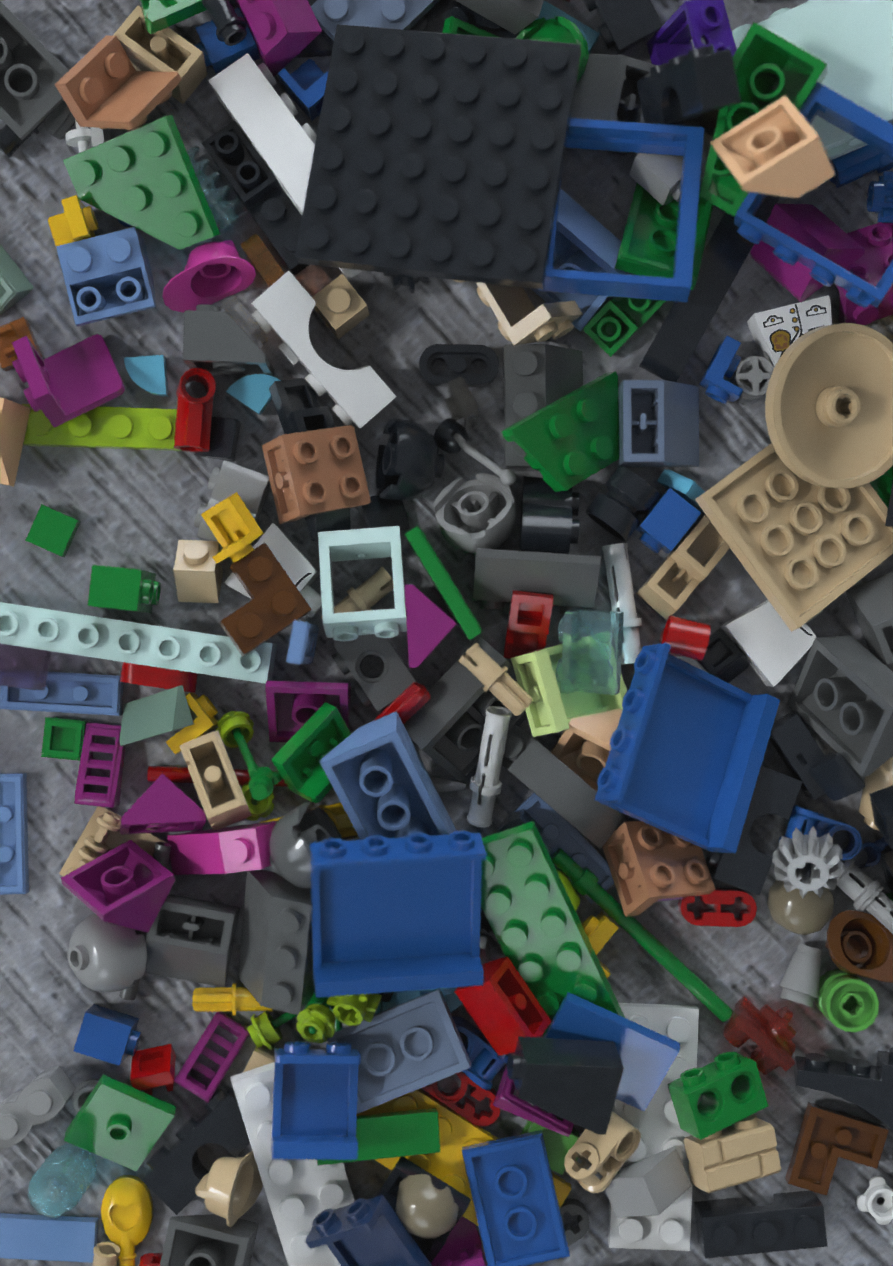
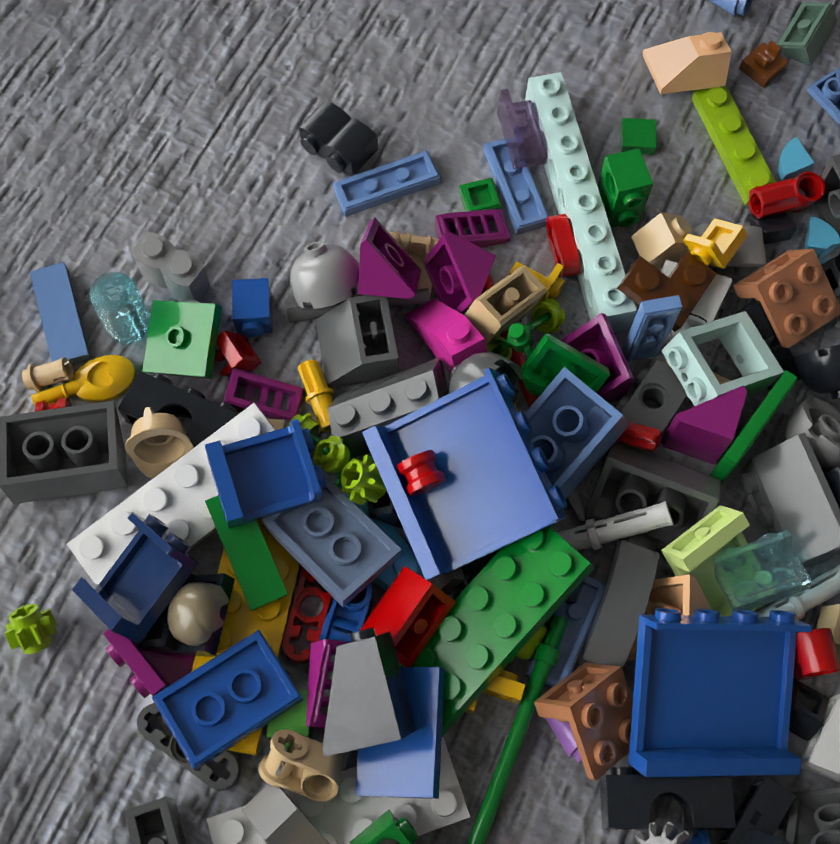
camera: 70 degrees right, 20 degrees down
magenta bracket [12,334,125,428] -> none
sand green slope [120,685,194,746] -> none
tan axle [458,642,533,716] -> none
red slope [503,590,554,659] -> none
red beam [678,887,757,927] -> none
none -> red wheel [397,450,446,496]

